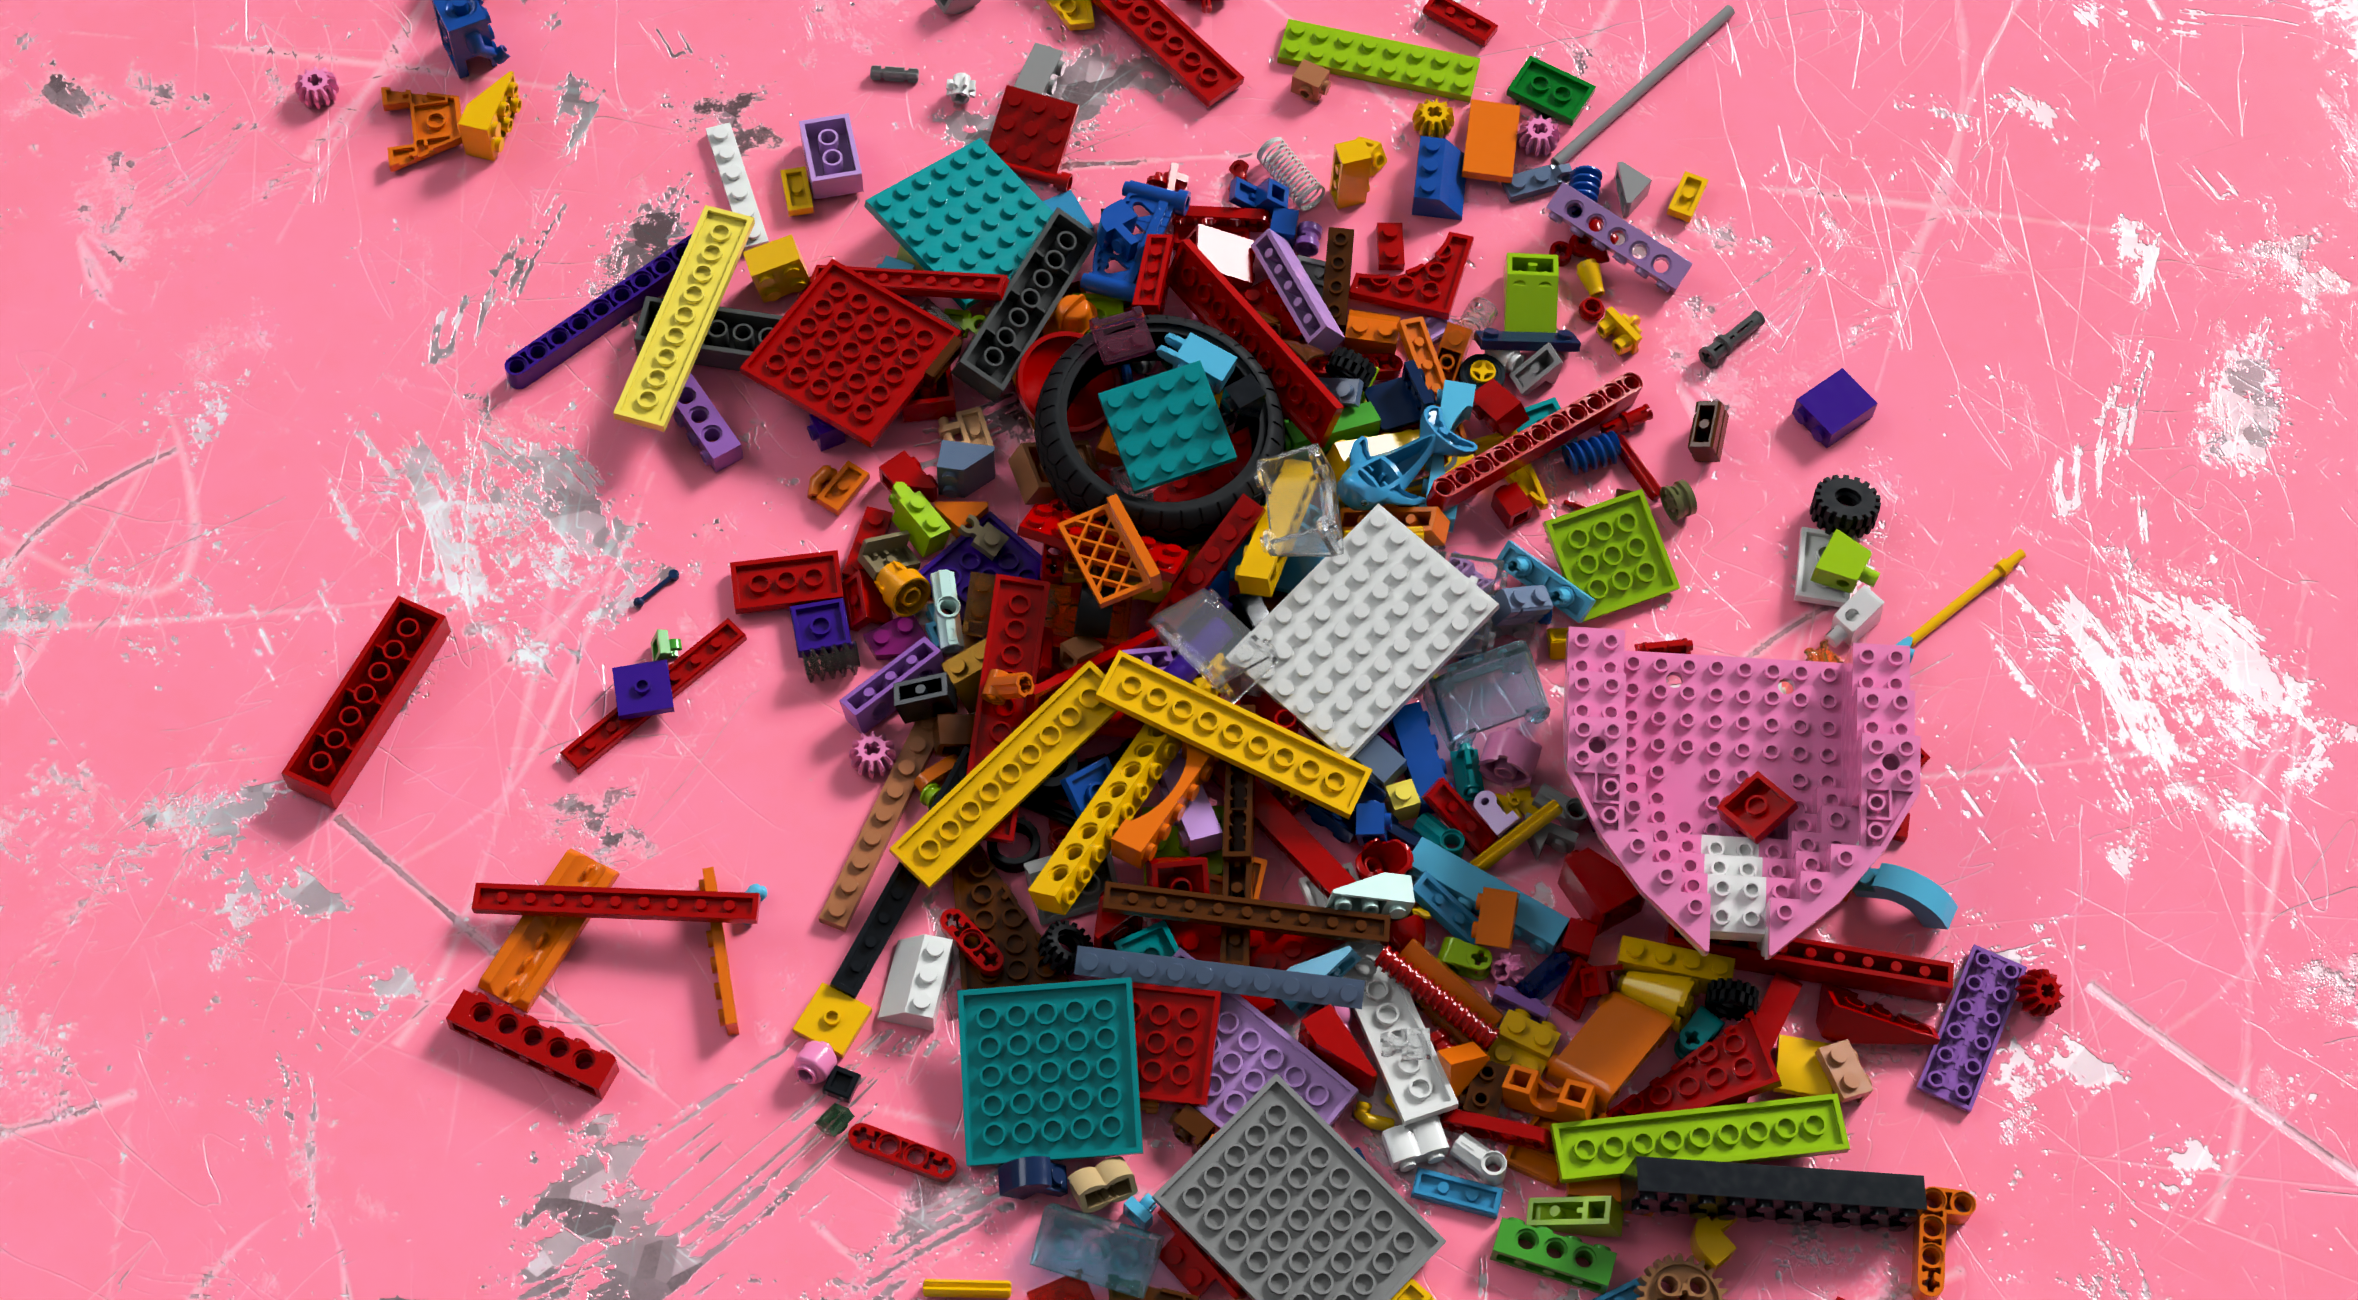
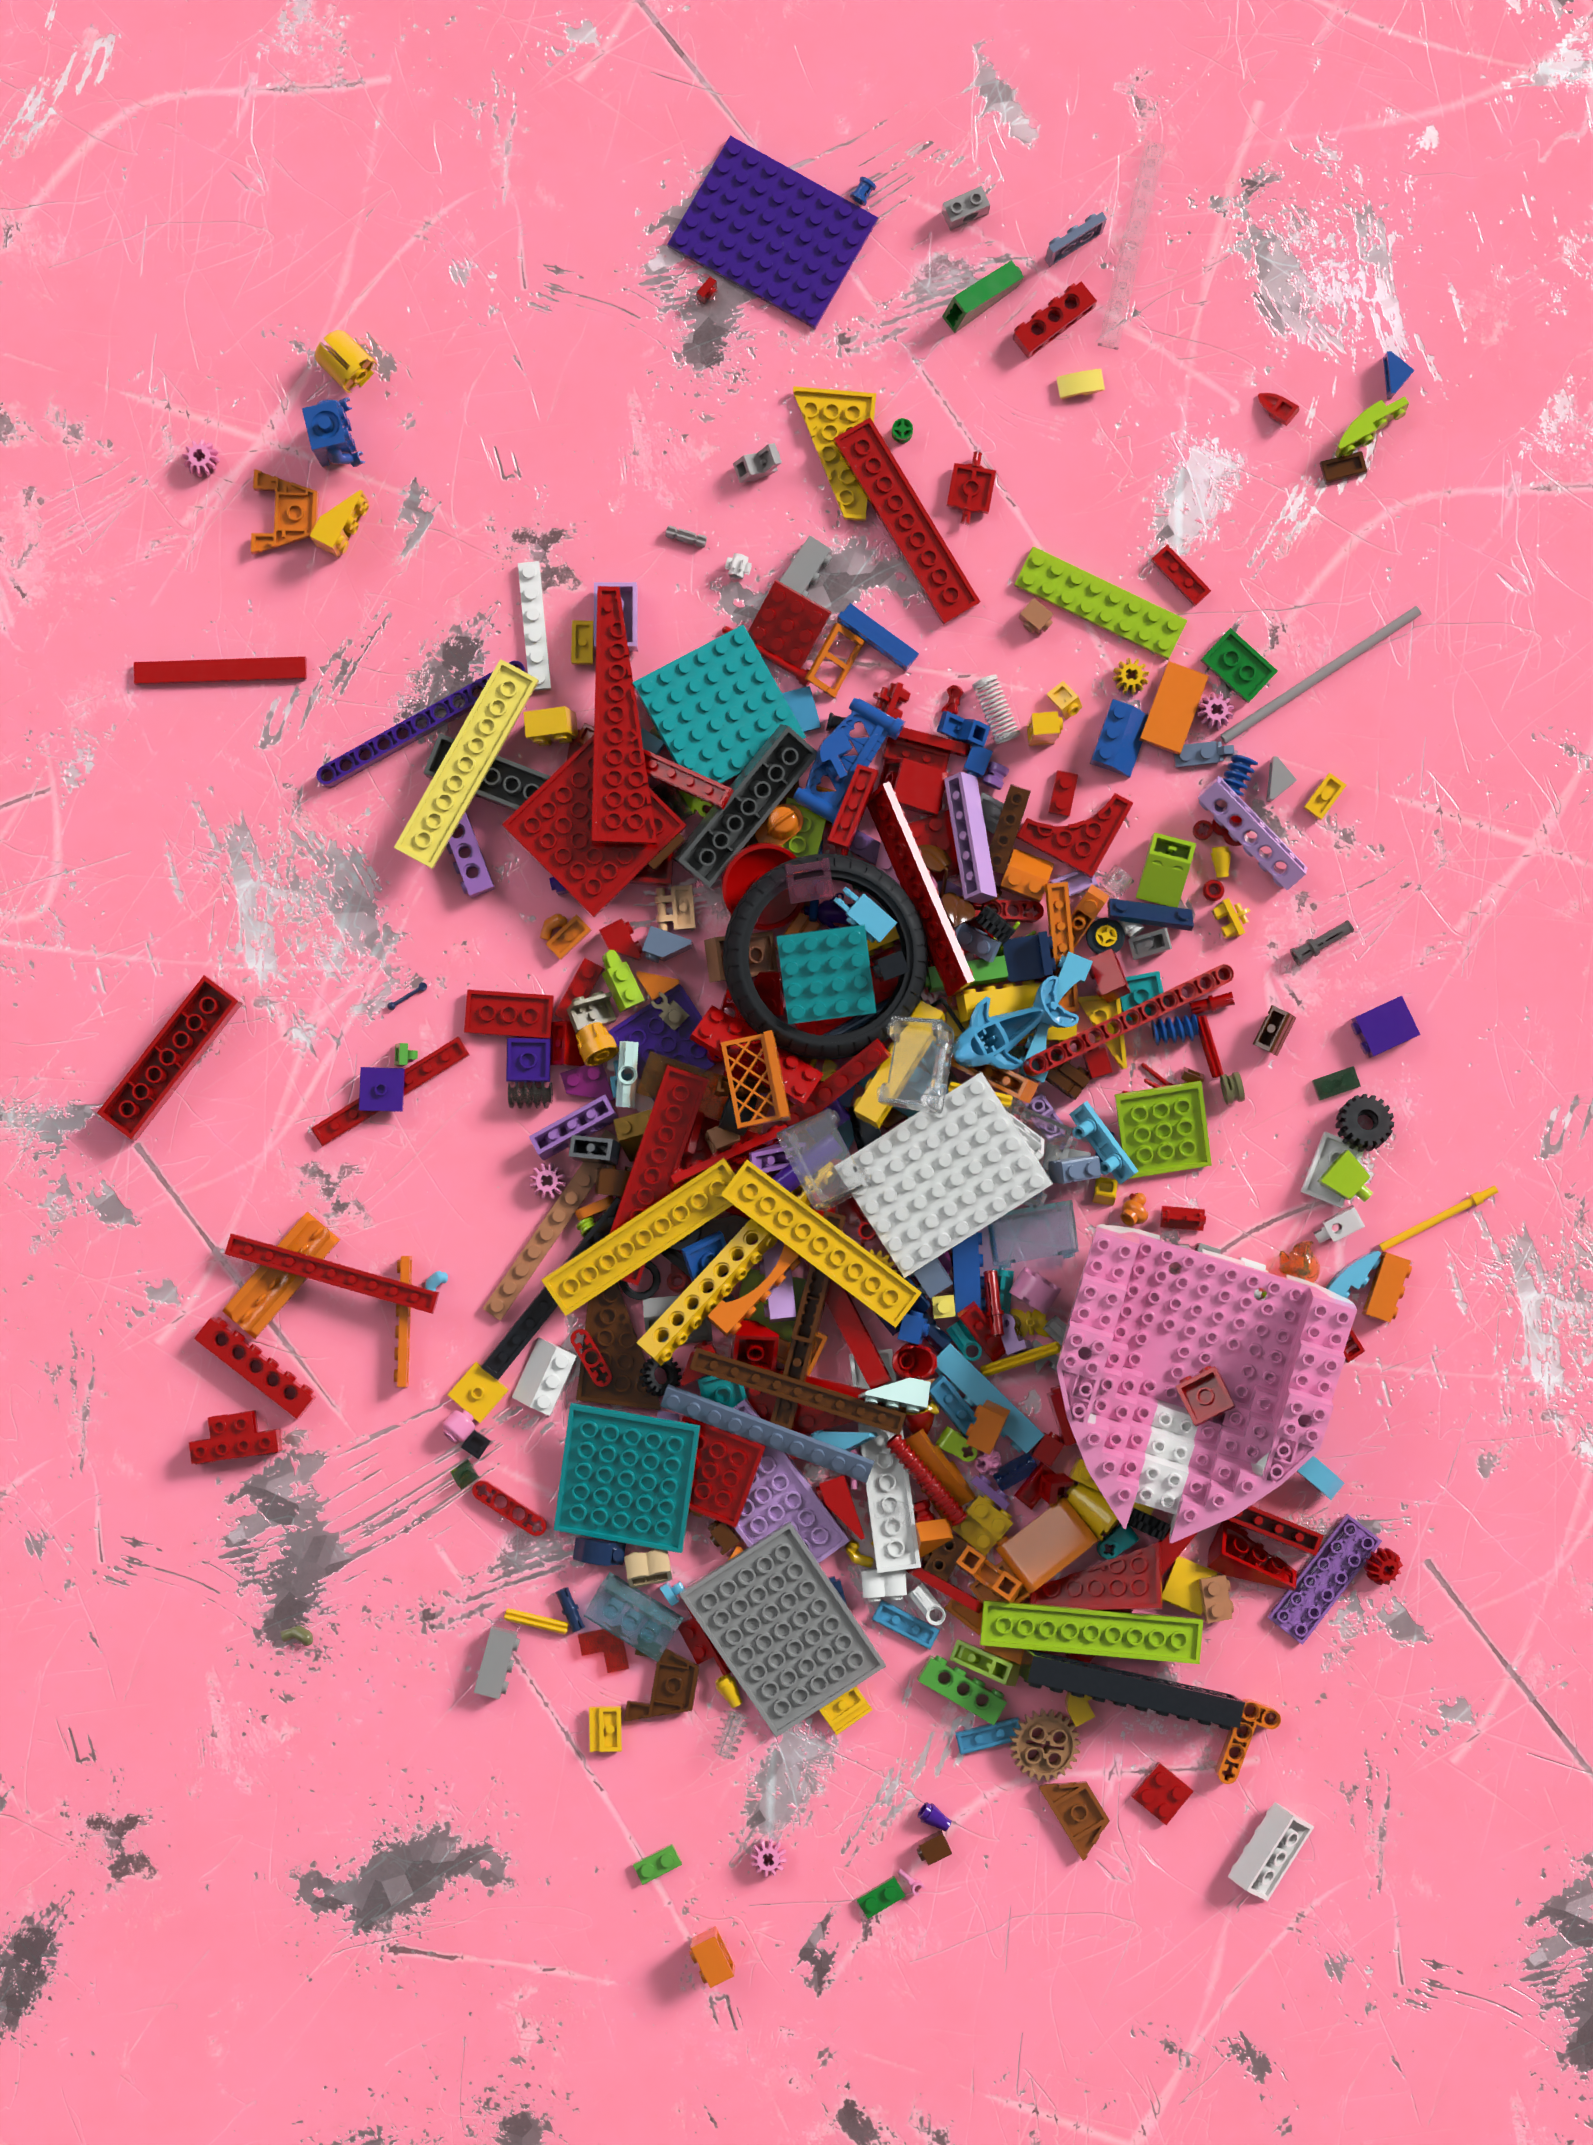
camera: 15 degrees right, 25 degrees up
orange piece [981,669,1035,705] -> none
none -> red tile [134,656,307,685]
none -> red piece [189,1410,283,1465]
none -> dark blue pin [555,1587,585,1633]
none -> red wing [591,586,657,845]
none -> orange window [805,623,865,698]
none -> blue fence [837,603,919,672]
none -> red pin [983,1270,1005,1337]
none -> reddish brown brick [1045,1054,1090,1101]
none -> clear green plate [1312,1066,1361,1101]
none -> orange brick [1362,1252,1412,1323]

